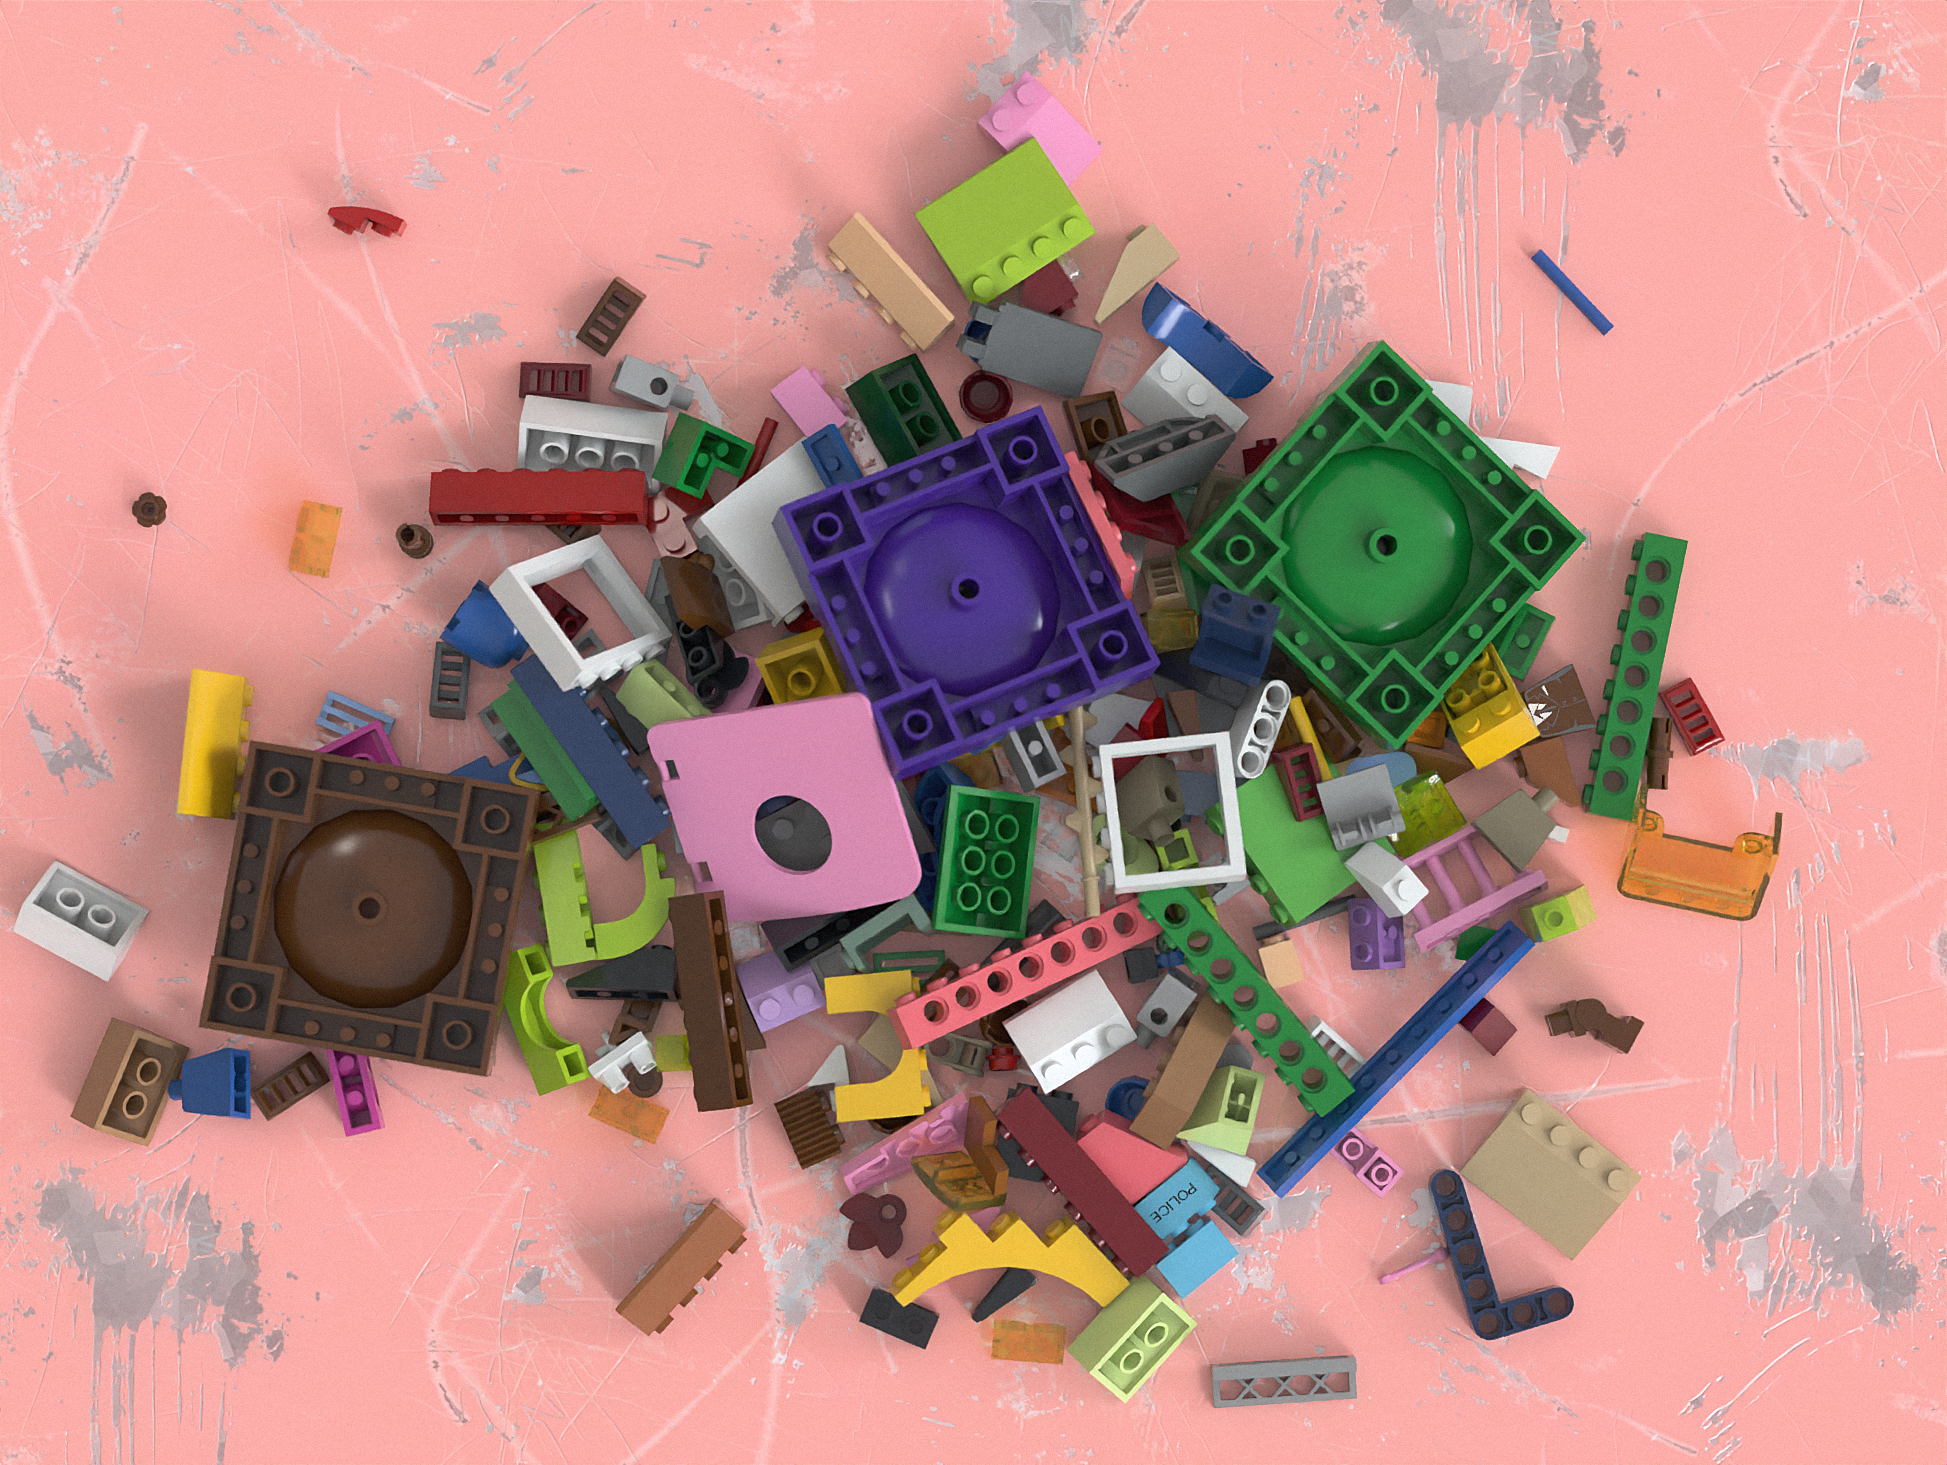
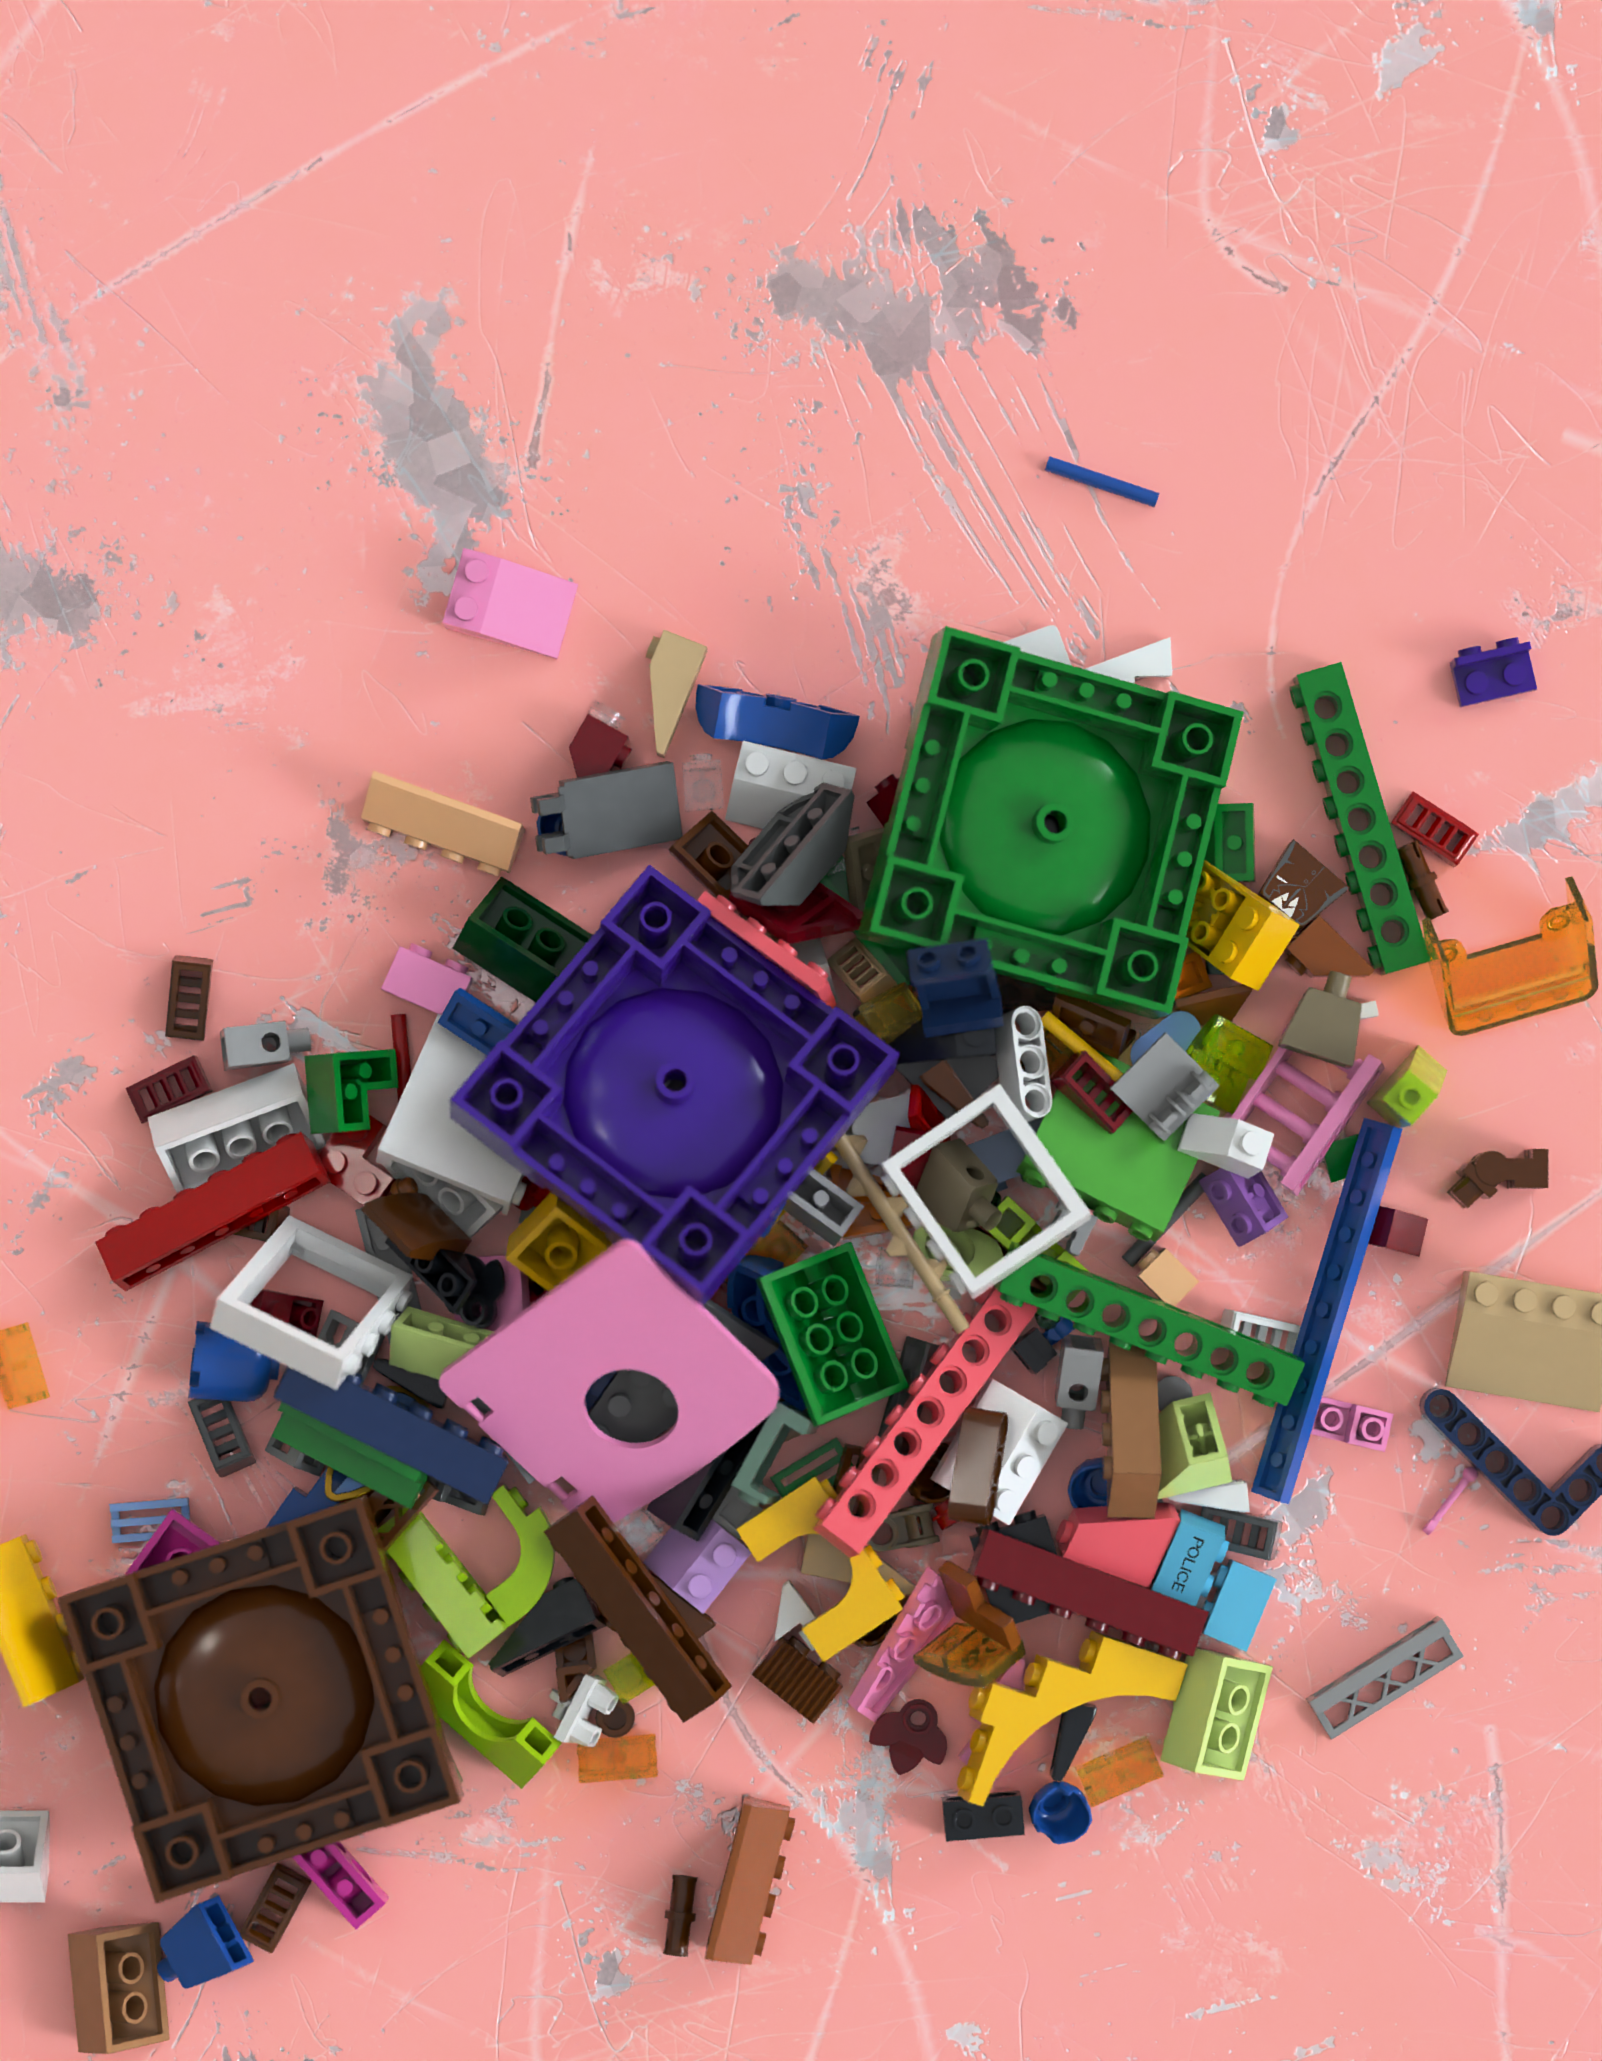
camera: 25 degrees left, 0 degrees up
reddish brown pin [396,523,434,559] -> none
lime slope [913,136,1096,305] -> none
dark red hair [959,369,1014,424] -> none
none -> reddish brown pin [663,1875,698,1957]
none -> reddish brown beam [948,1407,1008,1526]
none -> blue hair [1028,1781,1092,1844]
none -> dark purple bracket [1449,637,1537,708]

